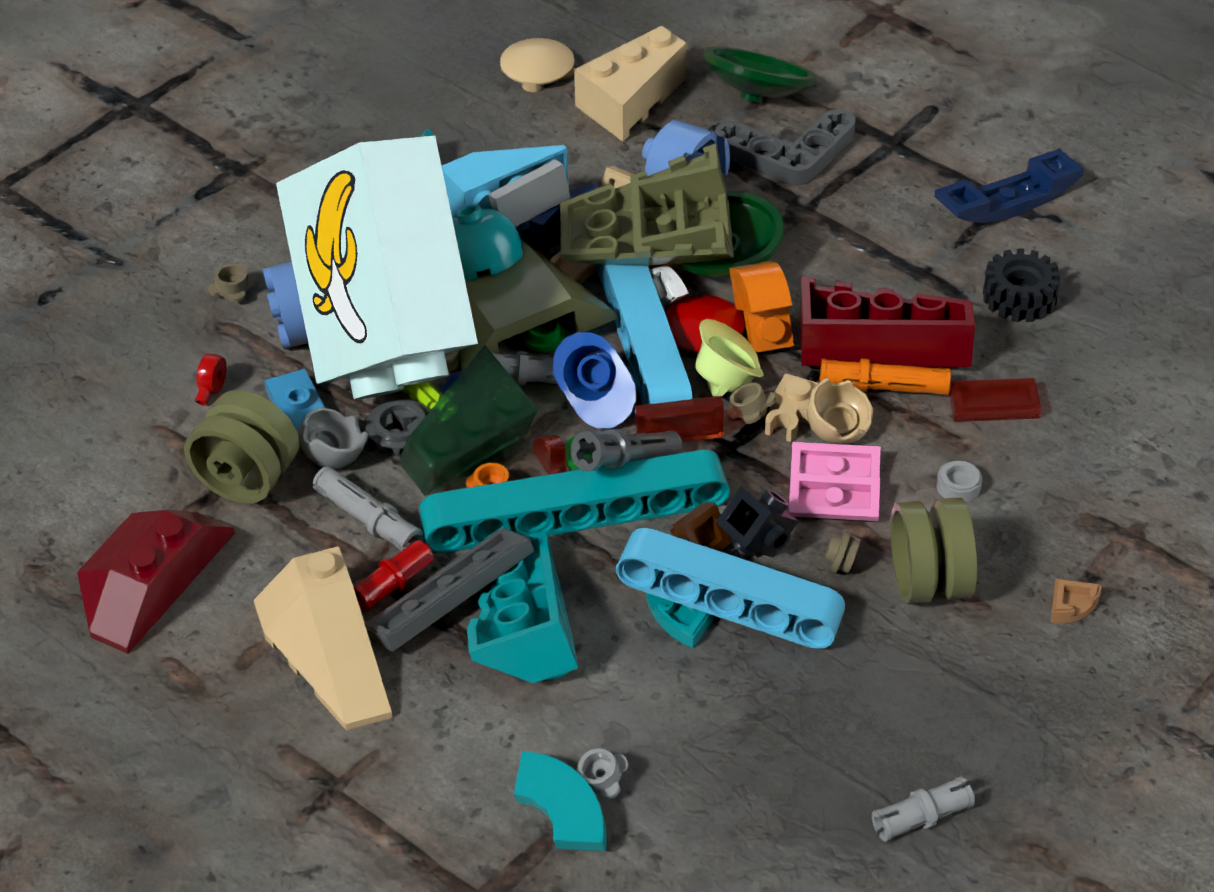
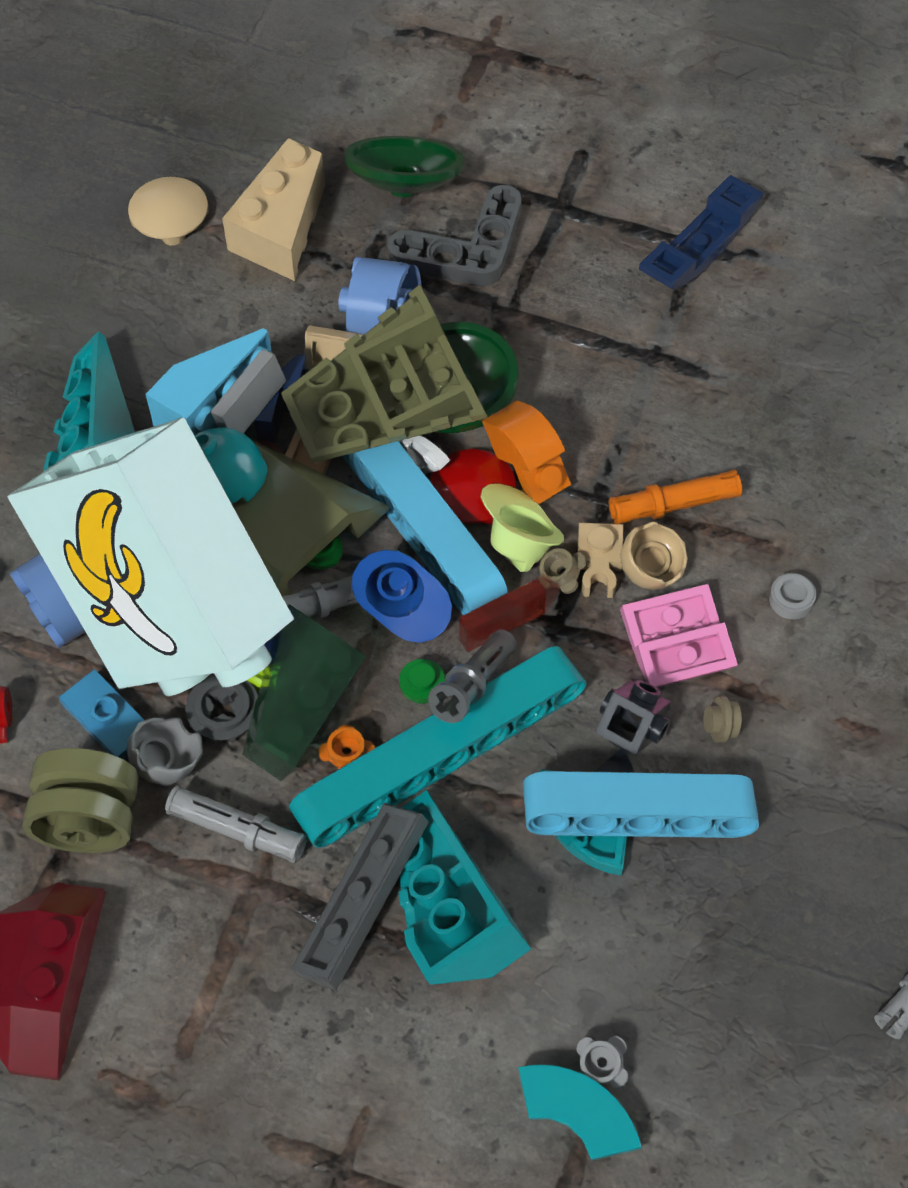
camera: 20 degrees left, 15 degrees up
tan wedge [254,546,392,730] -> none
red axle [353,540,434,612] -> none
clear red tile [533,435,566,475] -> none
reddish brown tile [670,502,731,551] -> none
dark red wedge [800,276,975,369] -> none
olive wheel [890,497,977,604] -> none
clear red tile [949,378,1041,422] -> none
black tyre [983,249,1061,322] -> none

